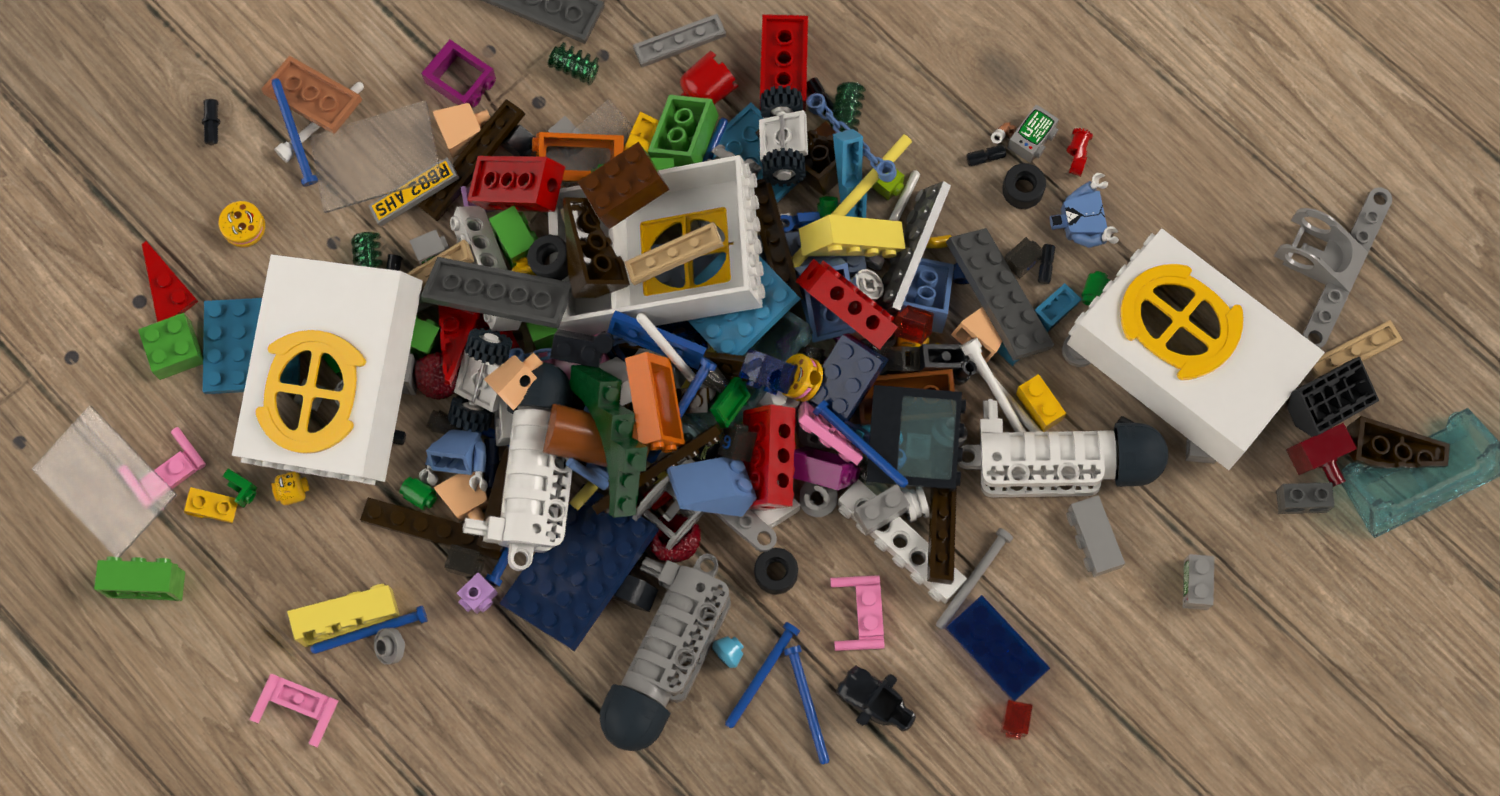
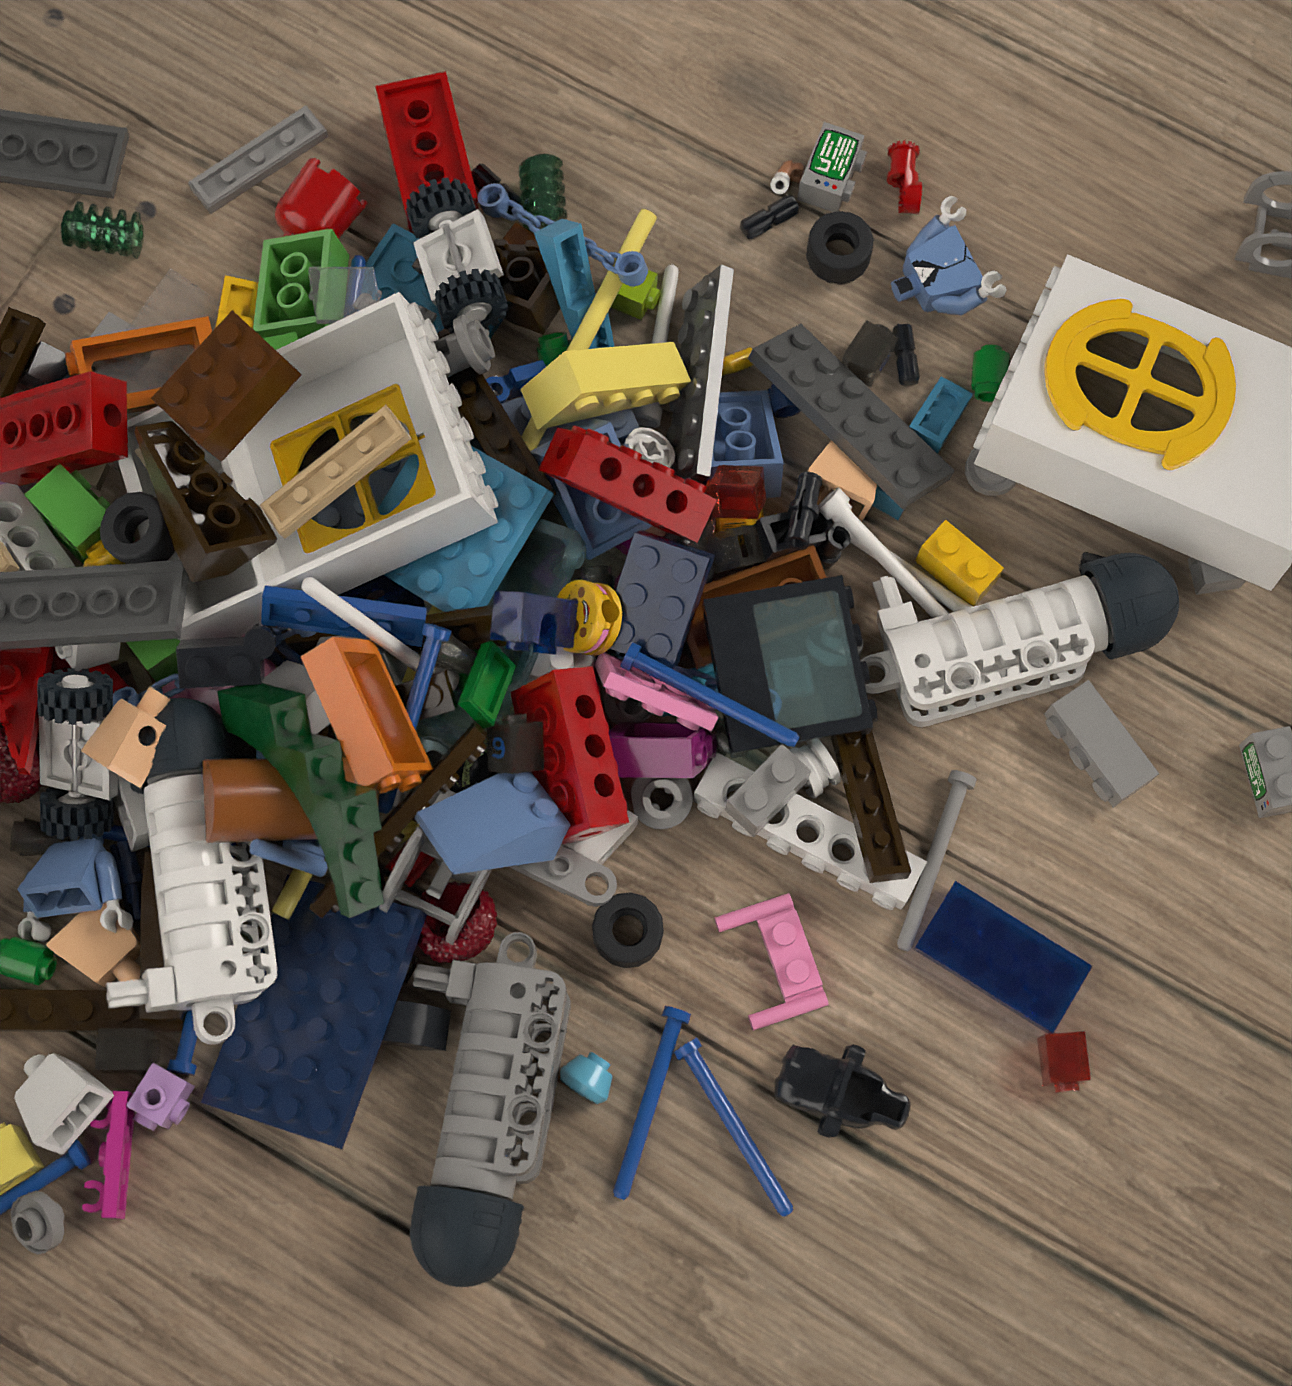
camera: 20 degrees left, 0 degrees up
none -> white torso [14,1053,114,1155]
none -> dark pink plate [82,1091,135,1219]
none -> clear piece [308,267,382,324]
none -> light grey piece [434,315,495,378]
none -> black pin [784,472,823,550]

